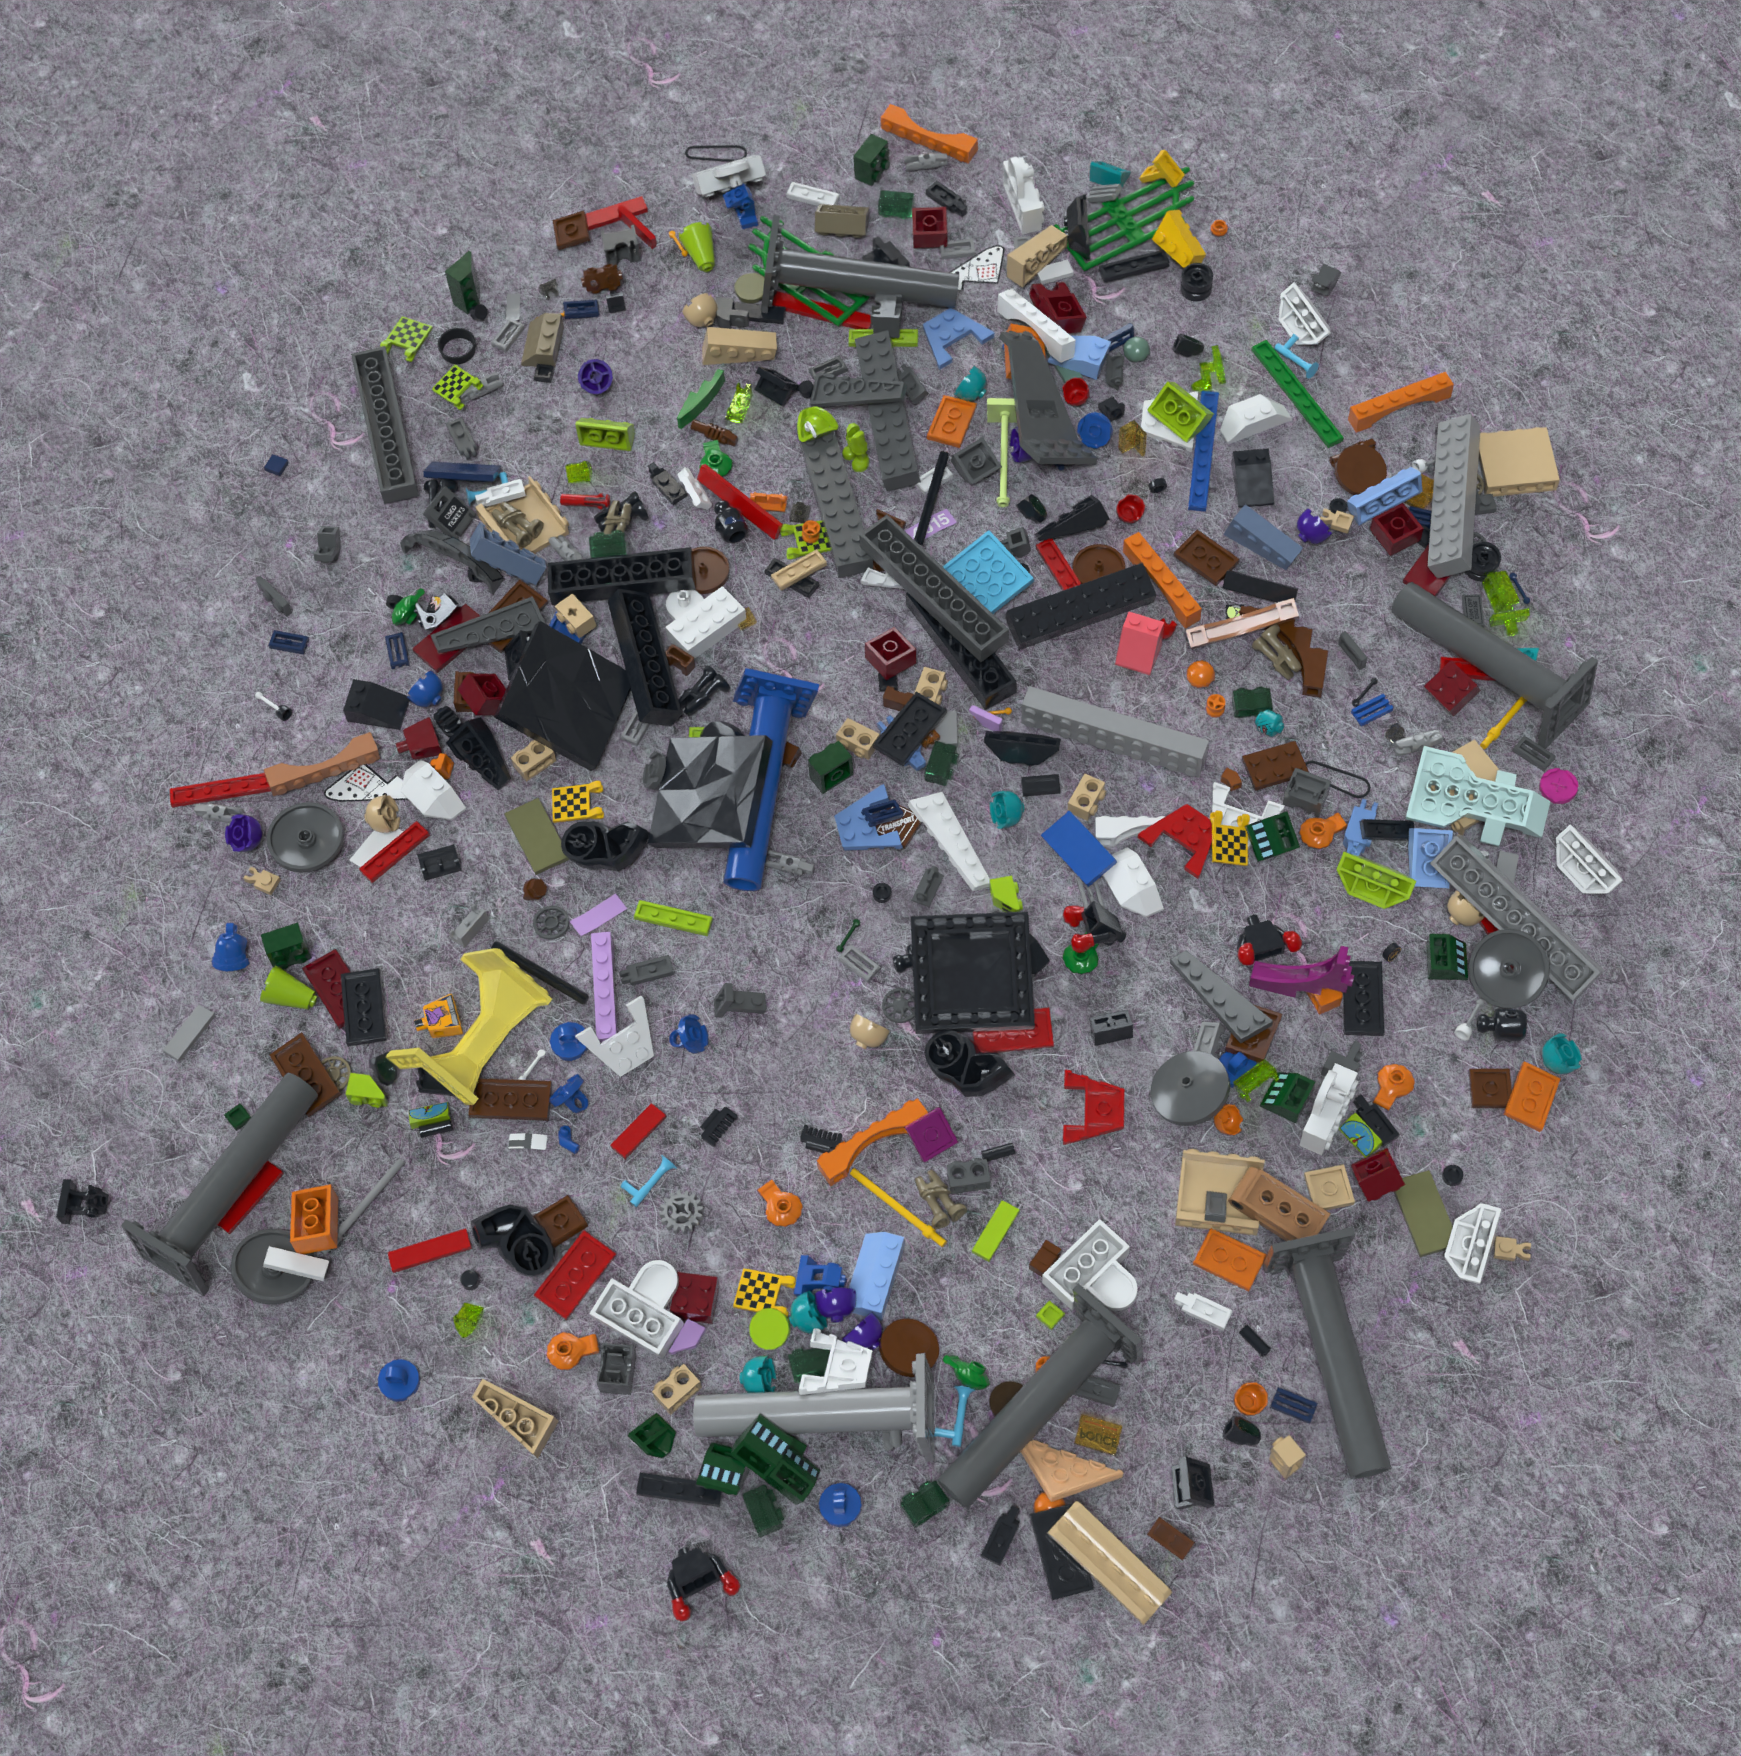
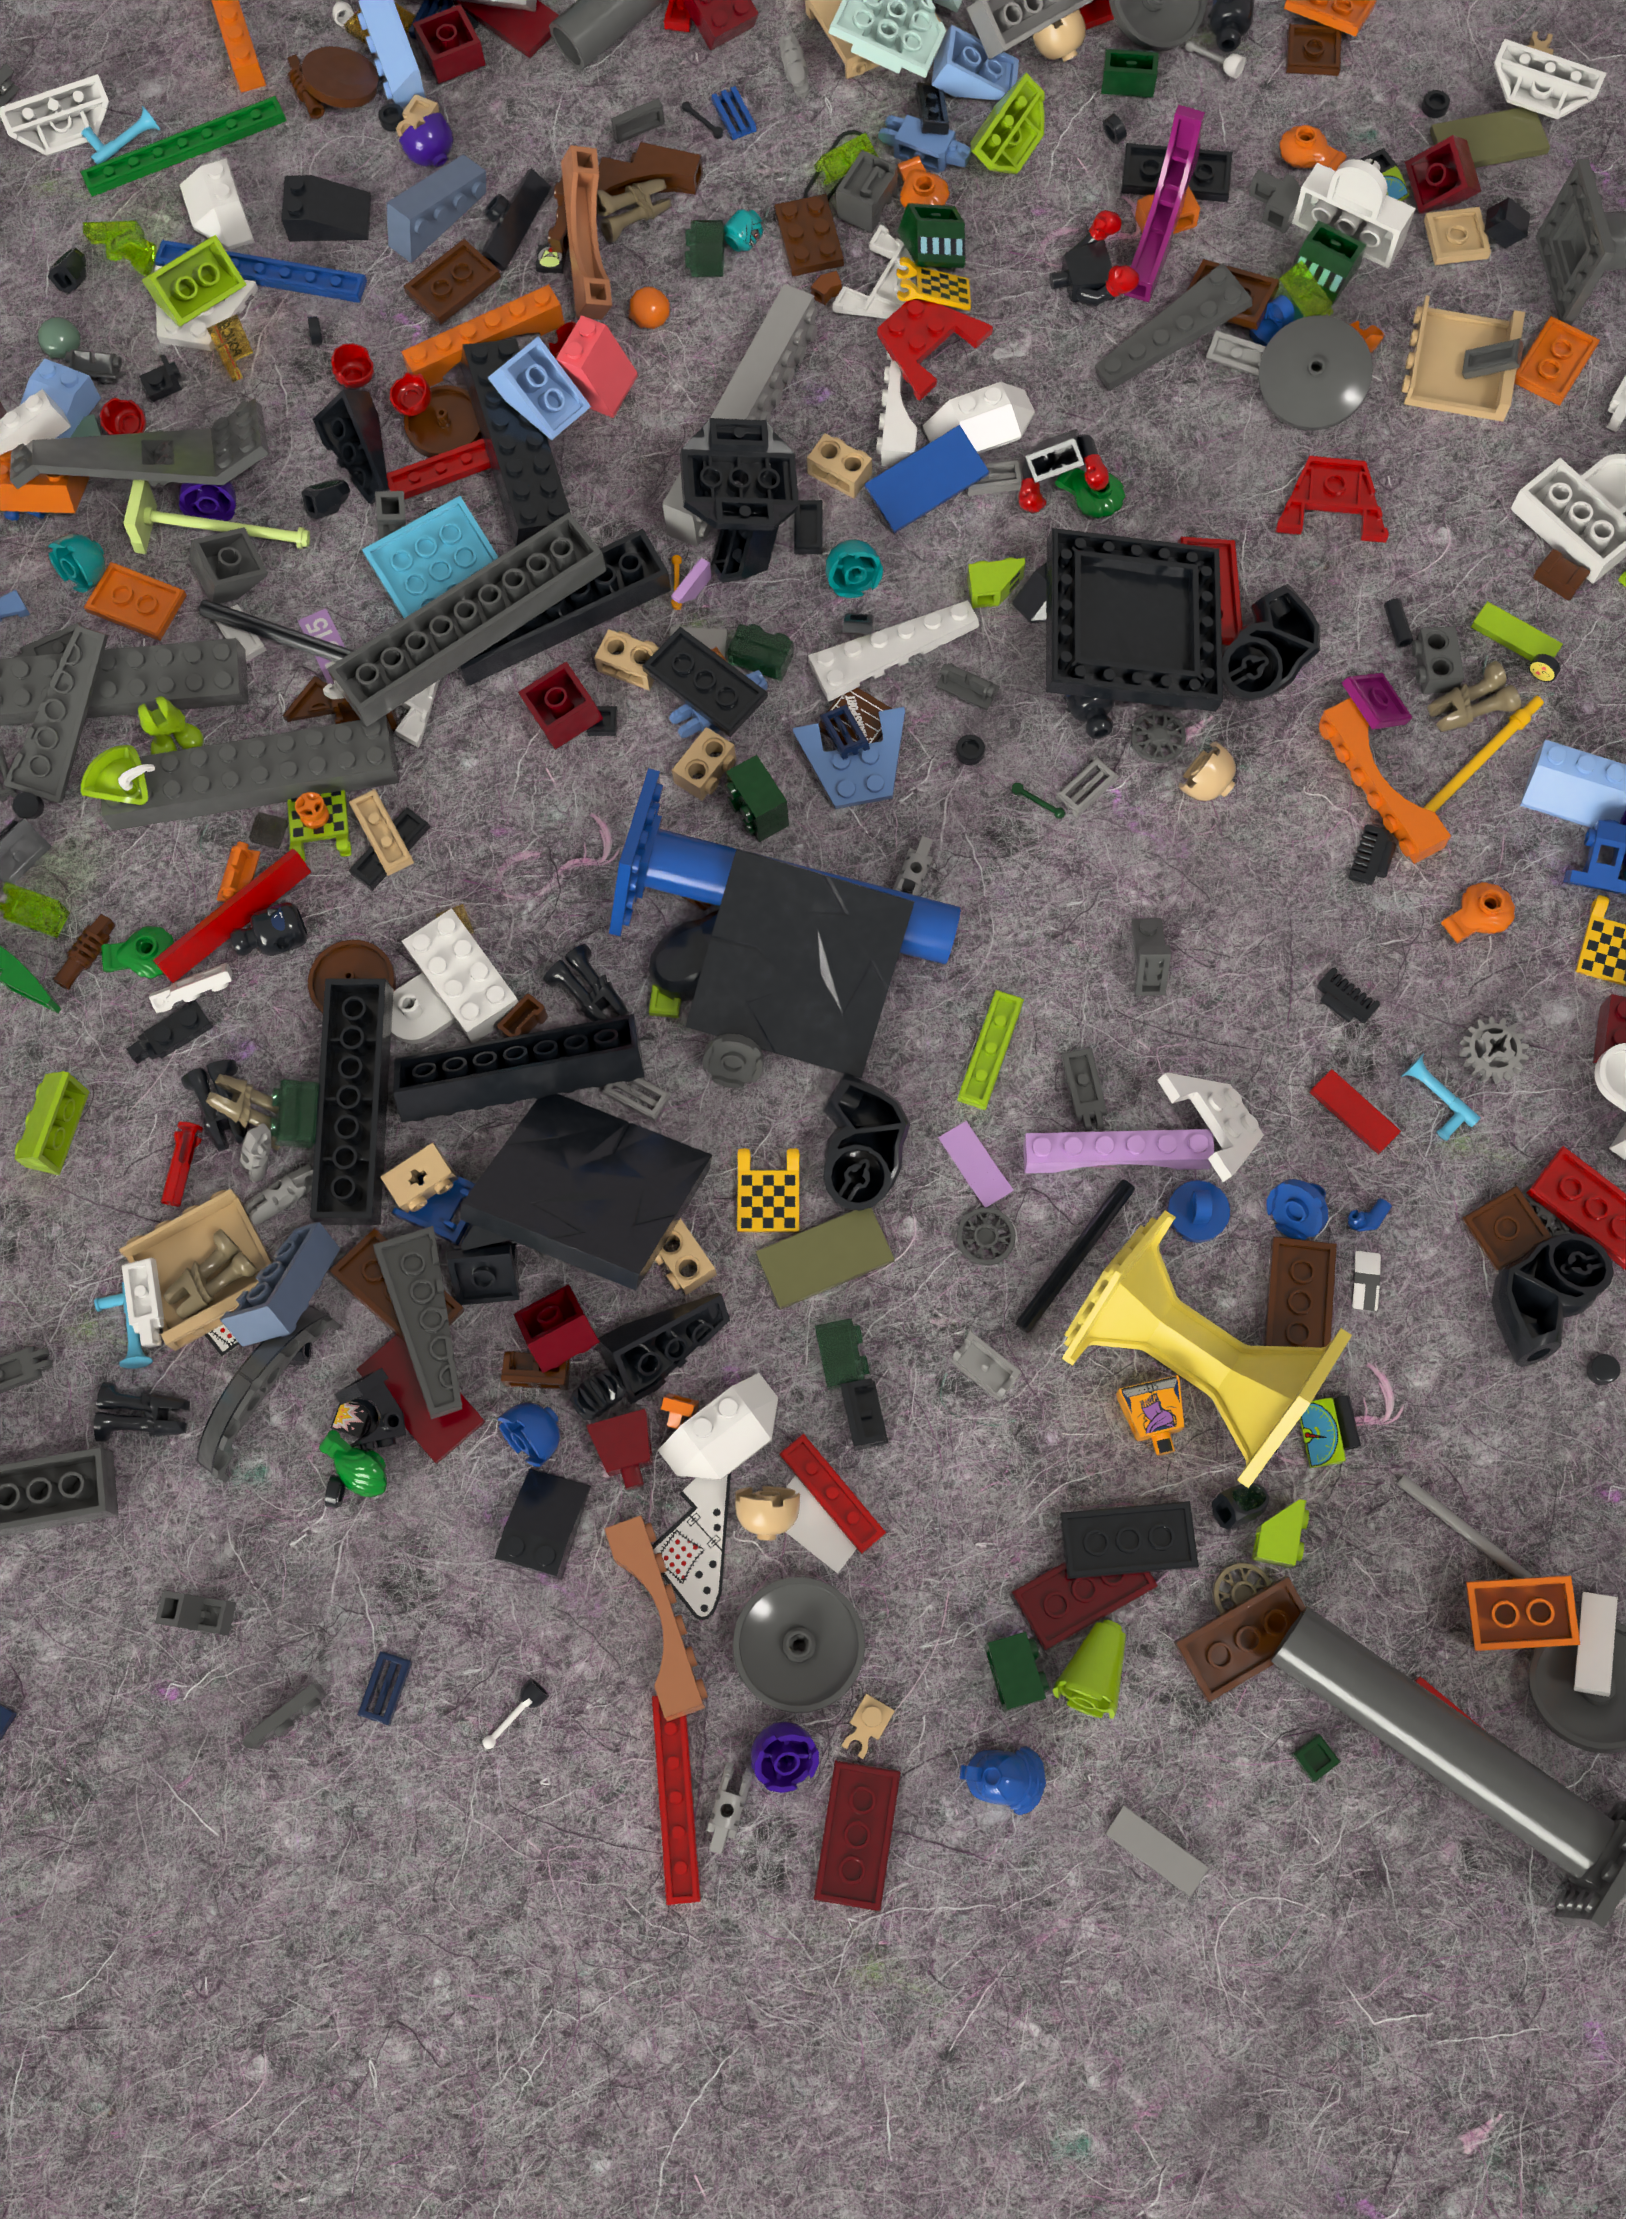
camera: 85 degrees left, 10 degrees up
black tile [56,1179,109,1224] -> none
dark blue tile [385,632,410,669] -> none
red tile [387,1228,472,1273] -> none
dark blue tile [423,461,501,482] -> none
dark grey container [423,486,476,539] -> none
white hinge [518,1049,546,1080] -> none
reddish brown piece [523,878,547,901] -> none
clear neon green tile [565,461,592,483] -> none
blue tile [669,1014,708,1054] -> none
reddish brown piece [883,686,914,711] -> none
blue tile [1077,412,1113,449] -> none
black hinge [1089,1010,1133,1046] -> none
dark blue tile [1103,323,1134,352] -> none
orange wheel [1206,694,1226,718] -> none
medium nougat hinge [1228,1167,1330,1241] -> none
clear smoke tile [1385,723,1405,743] -> none
none -> light grey hinge [239,1123,271,1183]
none -> red hair [390,372,432,416]
none -> black tile [484,194,509,222]
none -> light blue slope [487,336,591,440]
none -> black piece [680,418,799,531]
none -> dark red tile [813,1760,901,1912]
none -> clear neon green hinge [814,132,878,185]
none -> clear green brick [815,1318,870,1391]
none -> black tile [843,613,874,634]
none -> black brick [1484,197,1530,249]
none -> tile [1529,654,1561,682]

